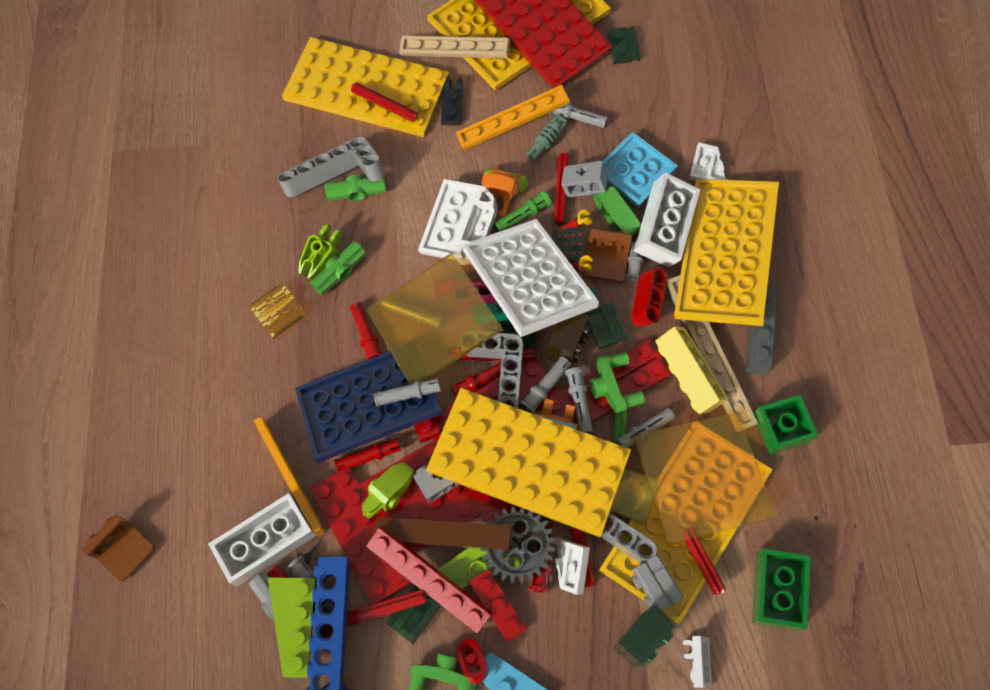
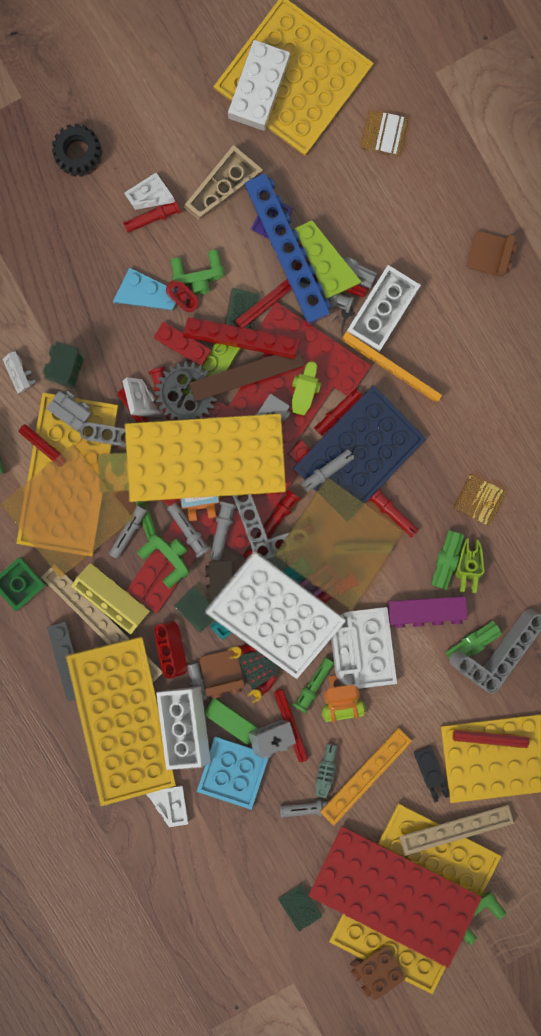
camera: 150 degrees right, 20 degrees up
none -> magenta brick [388,596,468,628]

